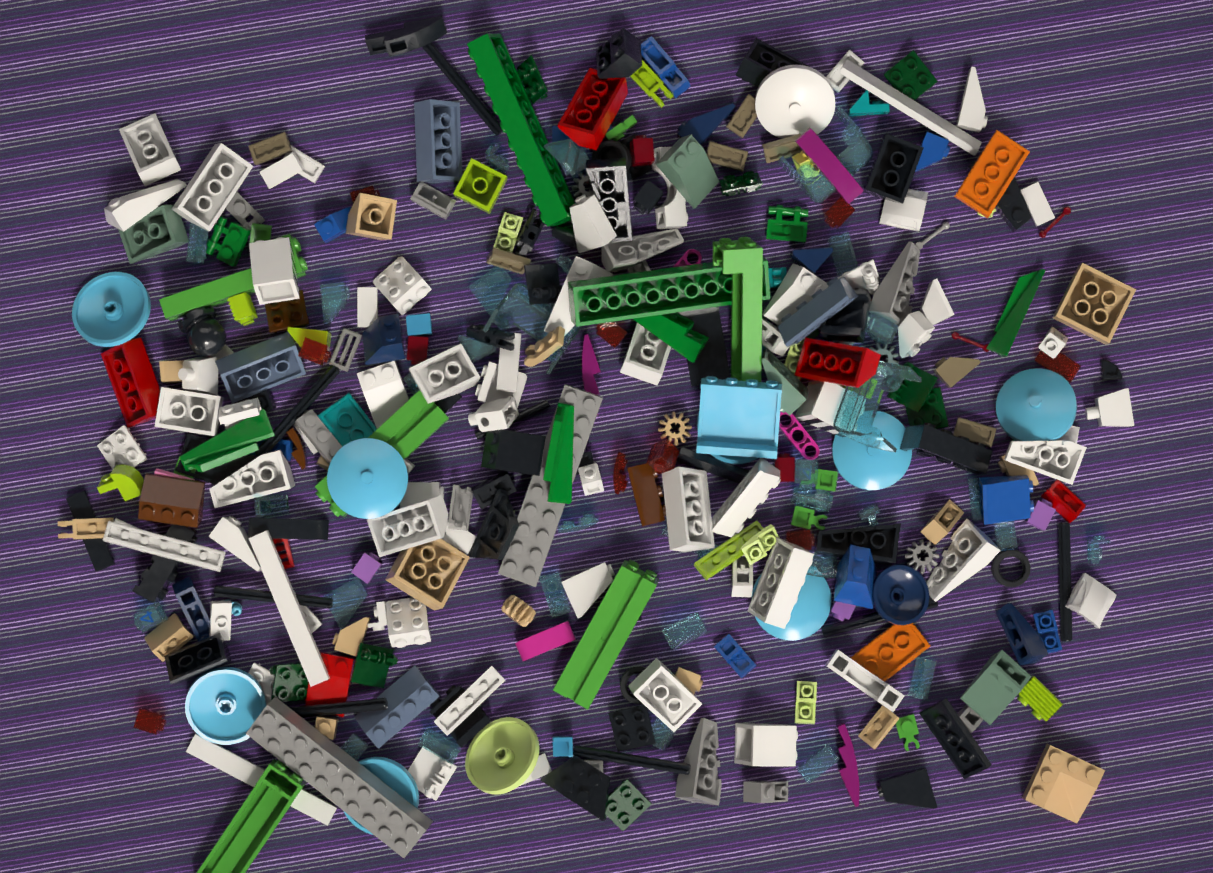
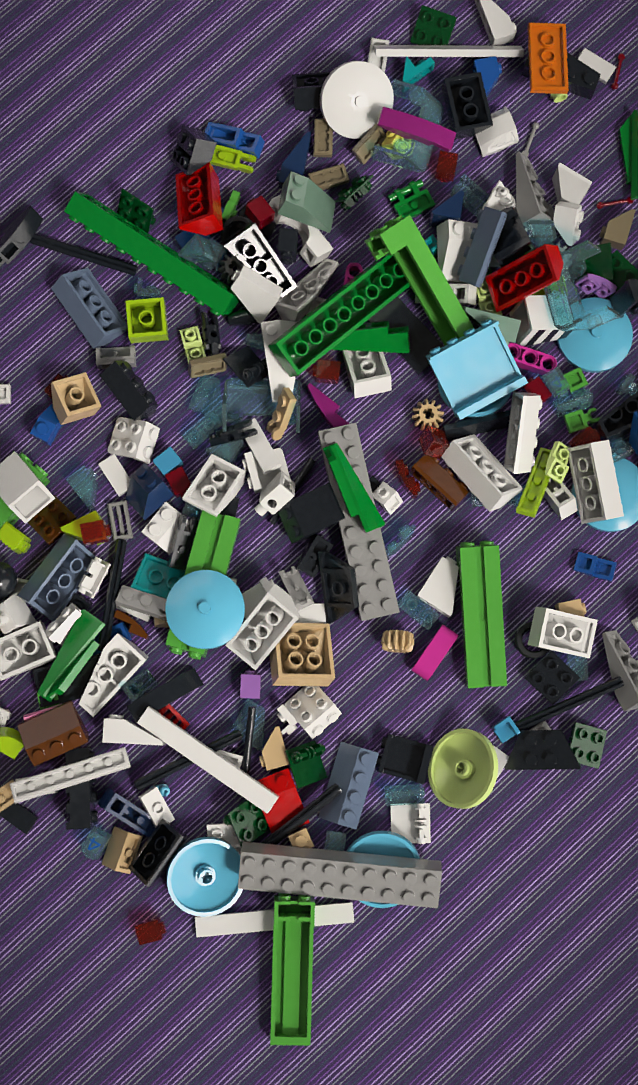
camera: 40 degrees left, 5 degrees down
white plate [434,666,505,736] -> none
clear light blue hinge [662,612,707,651] -> none
none -> white hinge [78,556,111,598]
none -> black slope [100,360,158,421]
none -> black hinge [167,514,198,570]
none -> clear light blue slope [181,409,225,449]
none -> black bar [242,706,256,775]
none -> medium lavender slope [575,274,617,299]

